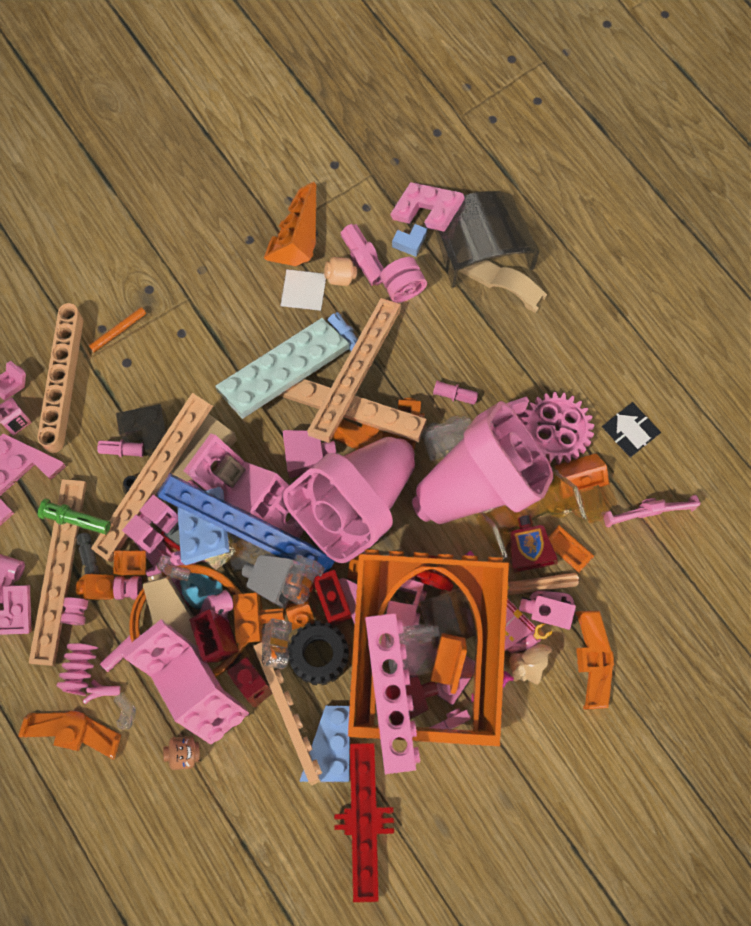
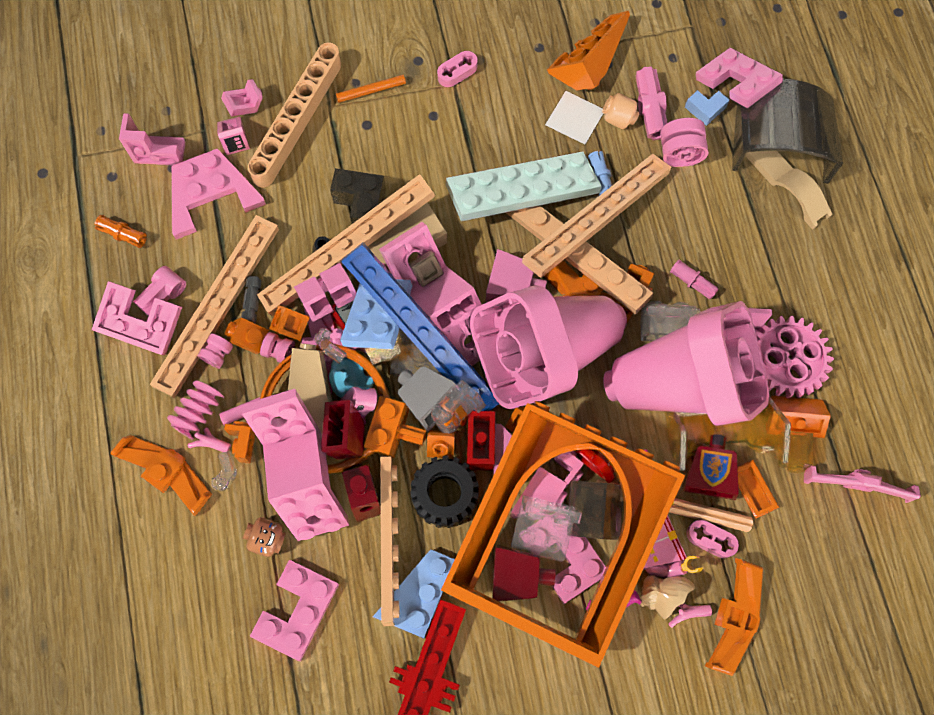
camera: 20 degrees right, 0 degrees up
bright green pin [38,498,111,535] -> none
bright pink axle [97,439,144,458] -> none
clear leg [262,618,292,670] -> none
bright pink brick [365,614,420,774] -> none
orange panel [430,633,467,694] -> none
bright pink plate [430,708,471,729] -> none
bright pink torso [519,595,576,630] -> none
black sticker [601,402,661,458] -> none
none -> orange bracket [224,421,256,463]
none -> bright pink plate [250,560,339,662]
none -> bright pink beam [437,51,477,87]
none -> bright pink bar [668,603,712,627]

